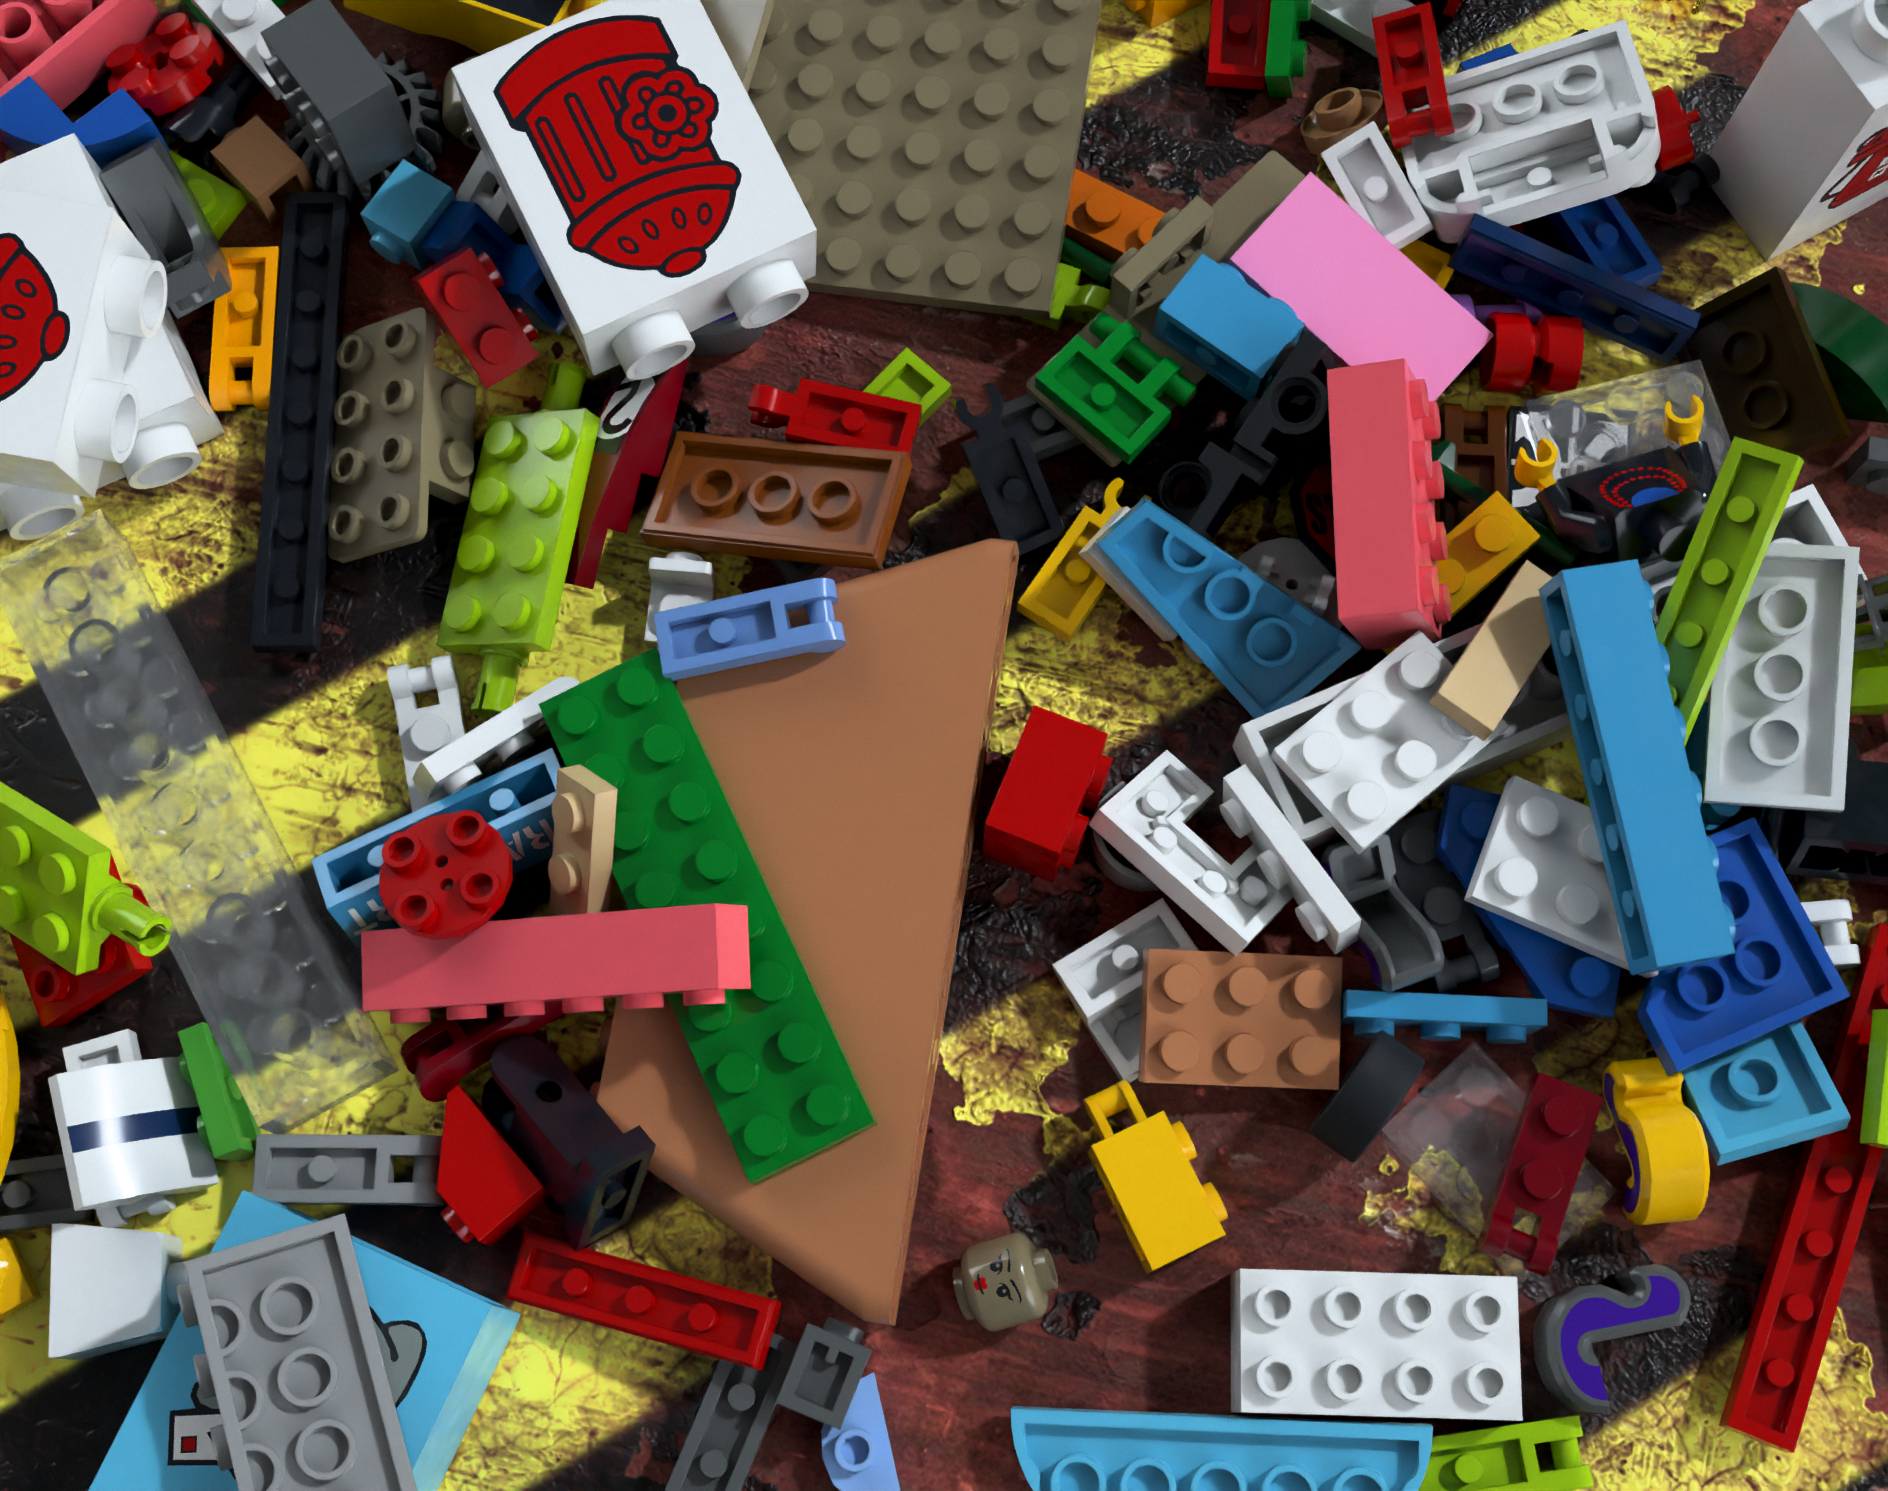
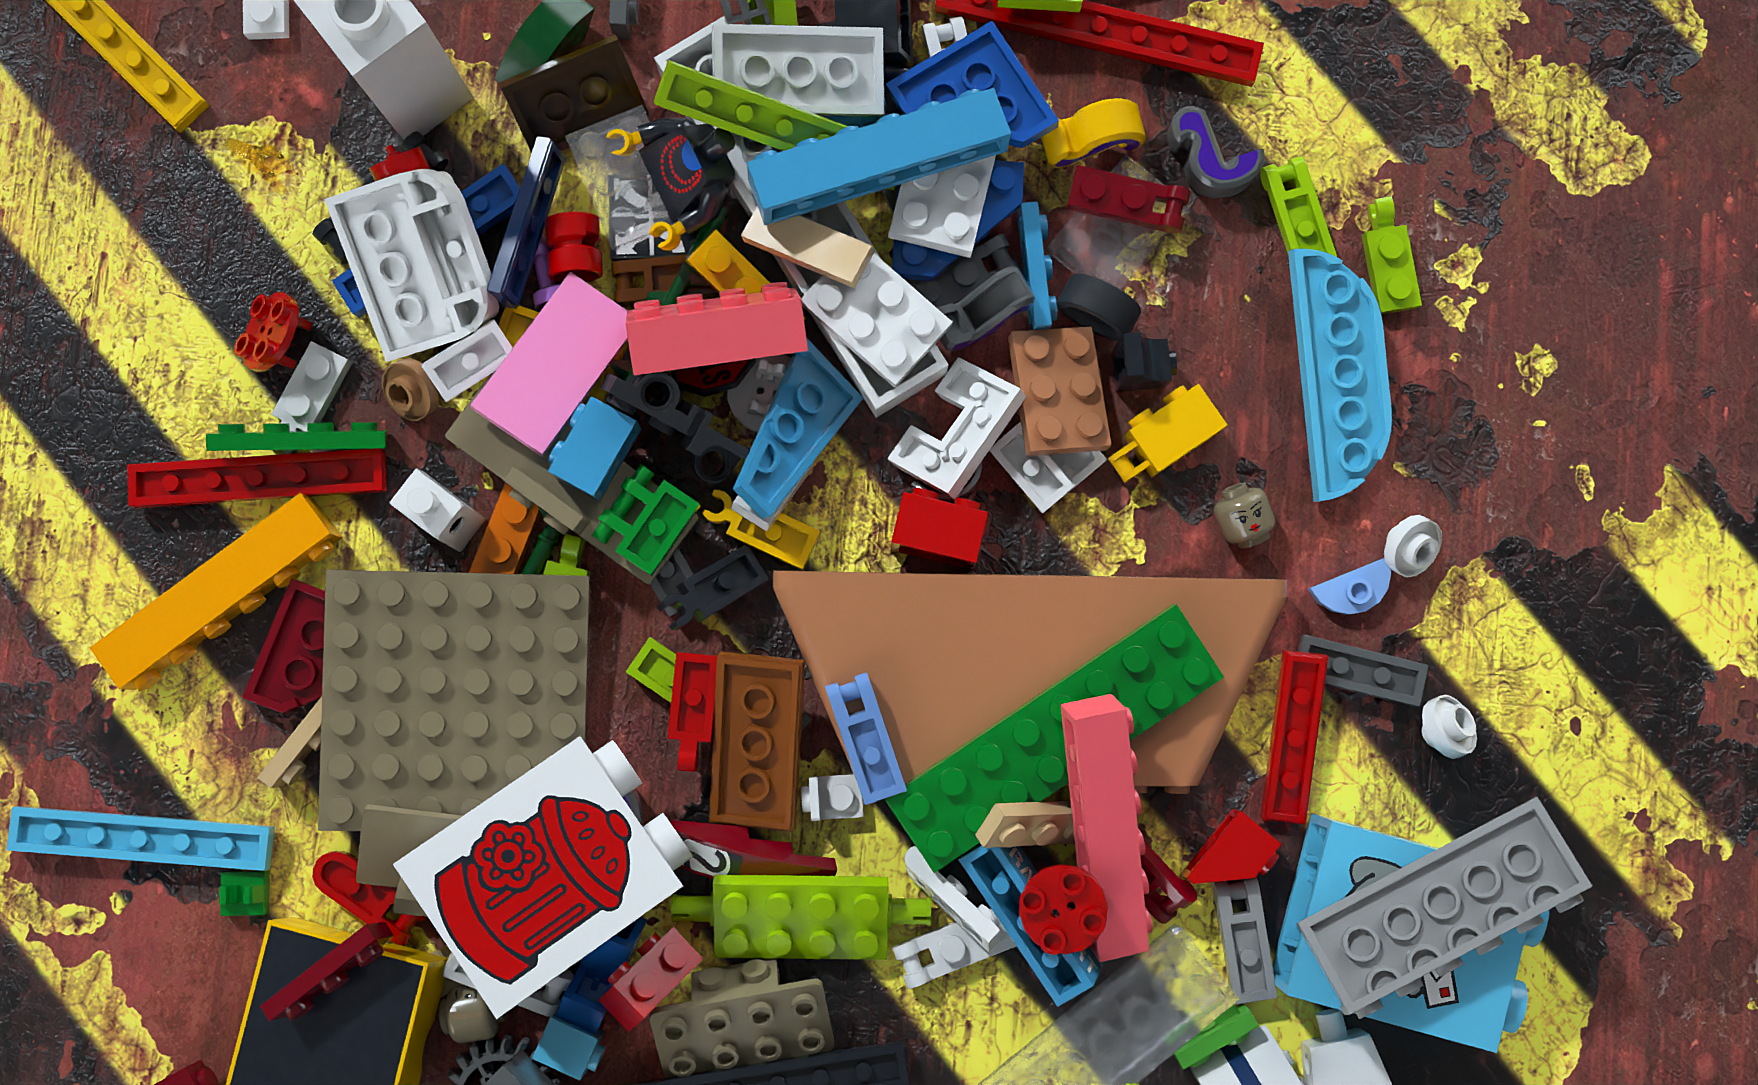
camera: 100 degrees left, 10 degrees up
black piece [482,1036,656,1252] -> none
dark grey bracket [775,1316,873,1430] -> none
white plate [1219,764,1361,955] -> none
white brick [1230,1268,1523,1421] -> none
red plate [1372,2,1455,149] -> none
medium azure plate [1681,1019,1851,1166] -> none
none -> white torso [390,469,486,552]
none -> black arch [1112,332,1177,392]

